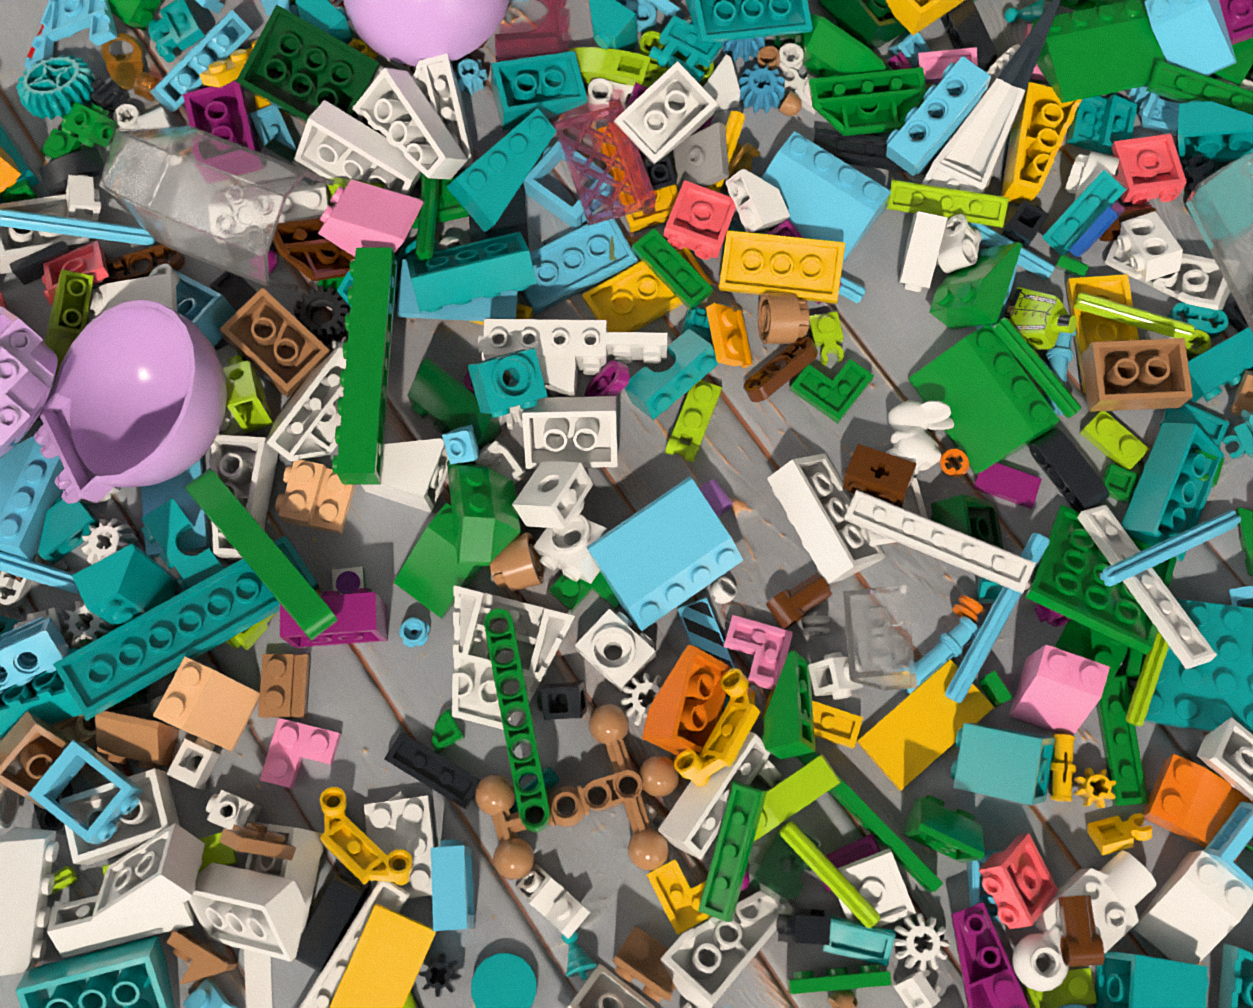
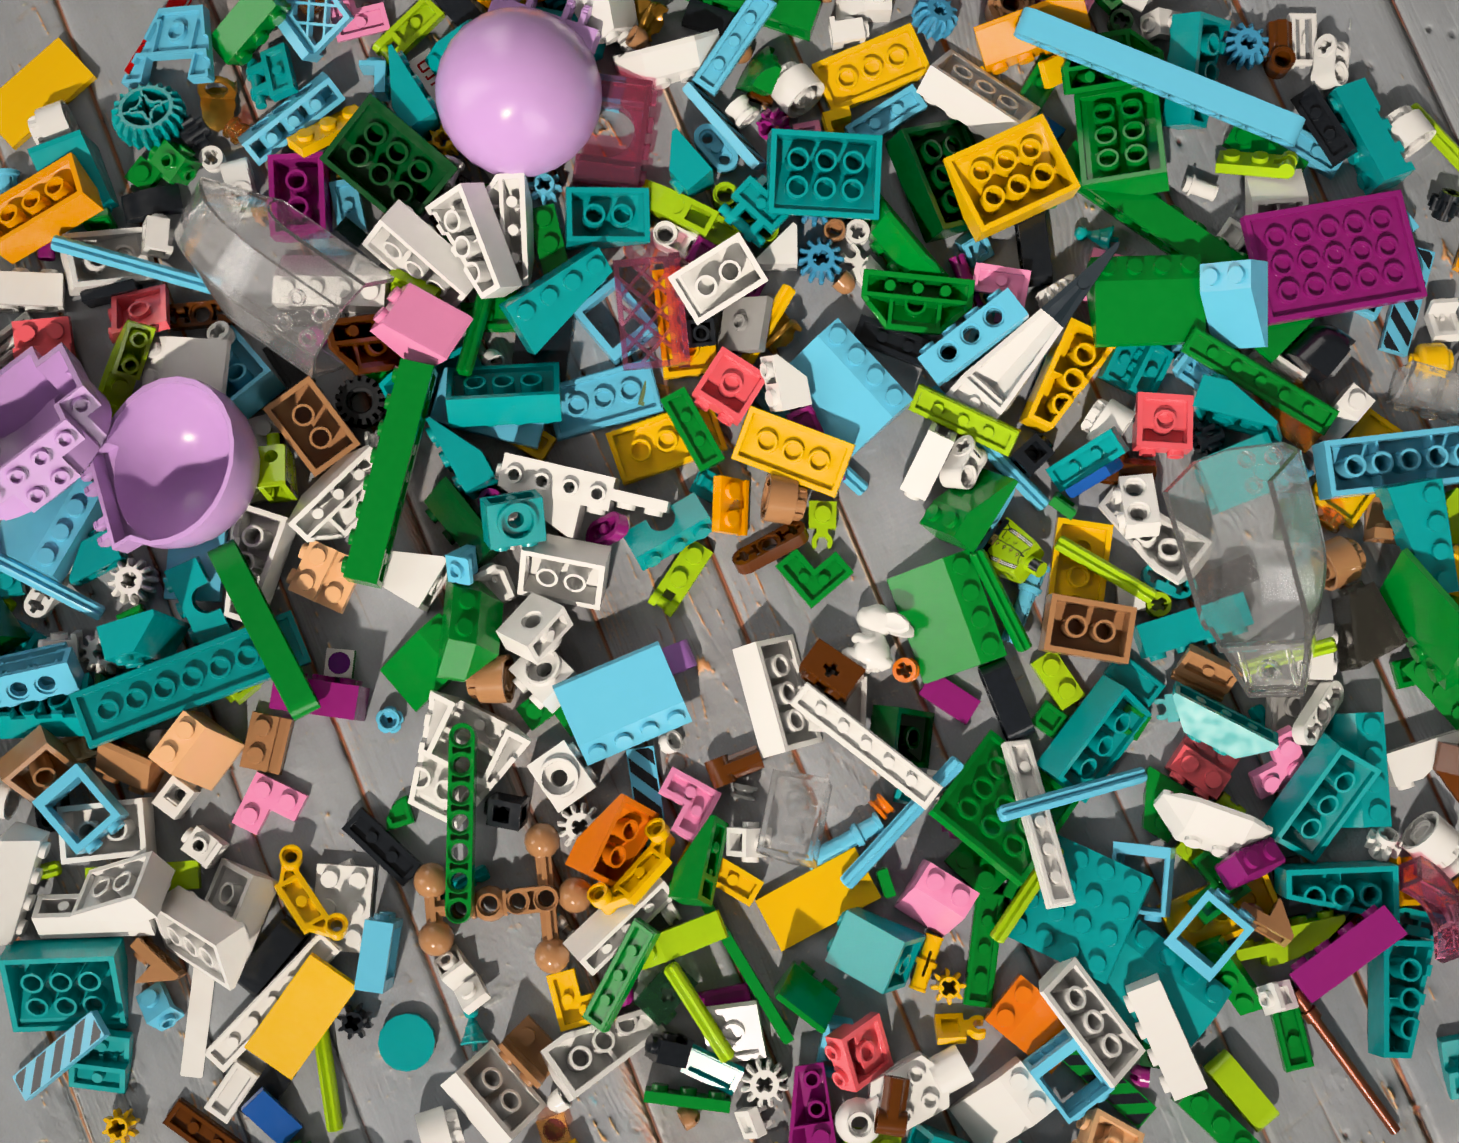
camera: 10 degrees right, 10 degrees up
medium nougat plate [219,822,296,860] -> none
none -> teal slope [425,417,498,500]
none -> green plate [533,203,568,275]

